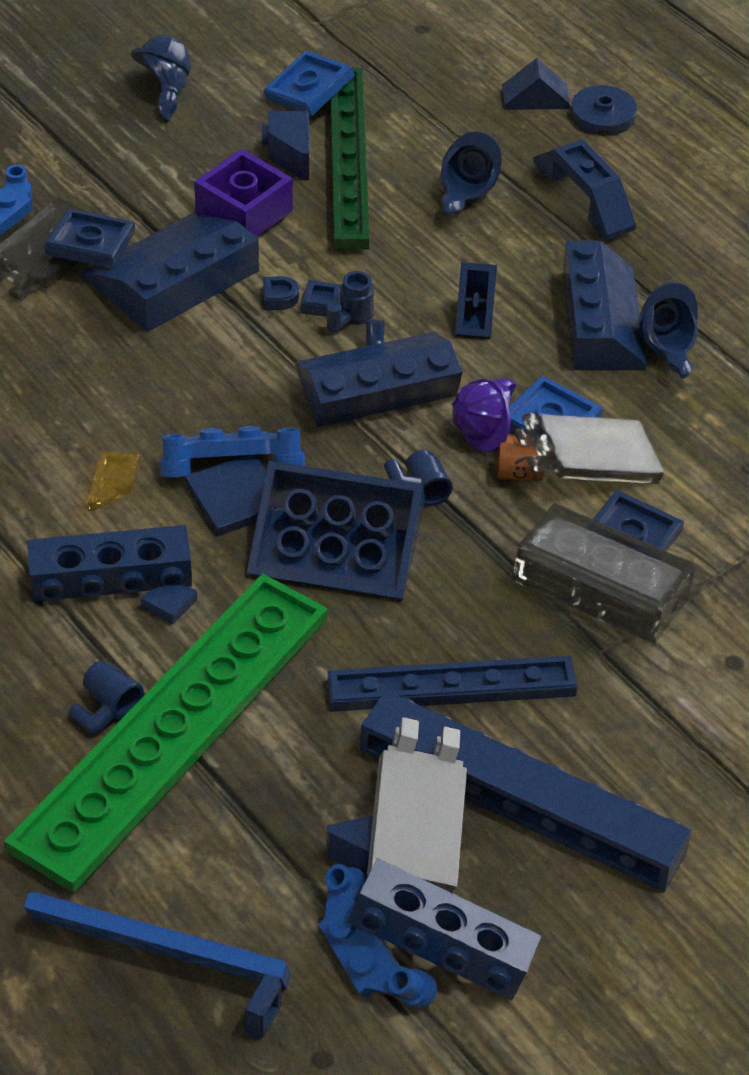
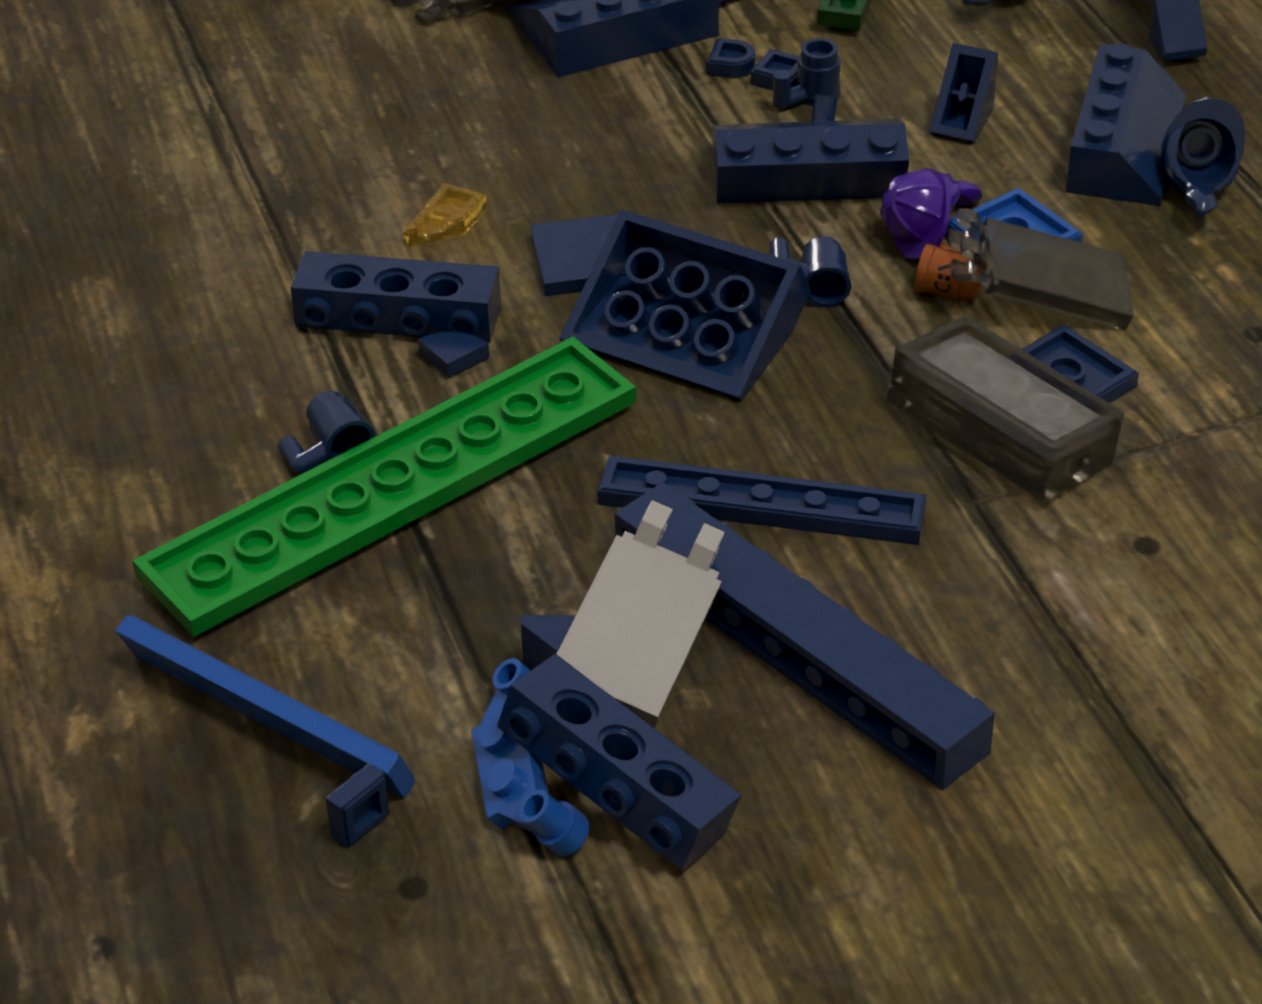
camera: 20 degrees right, 5 degrees down
blue plate [159,426,305,477] -> none

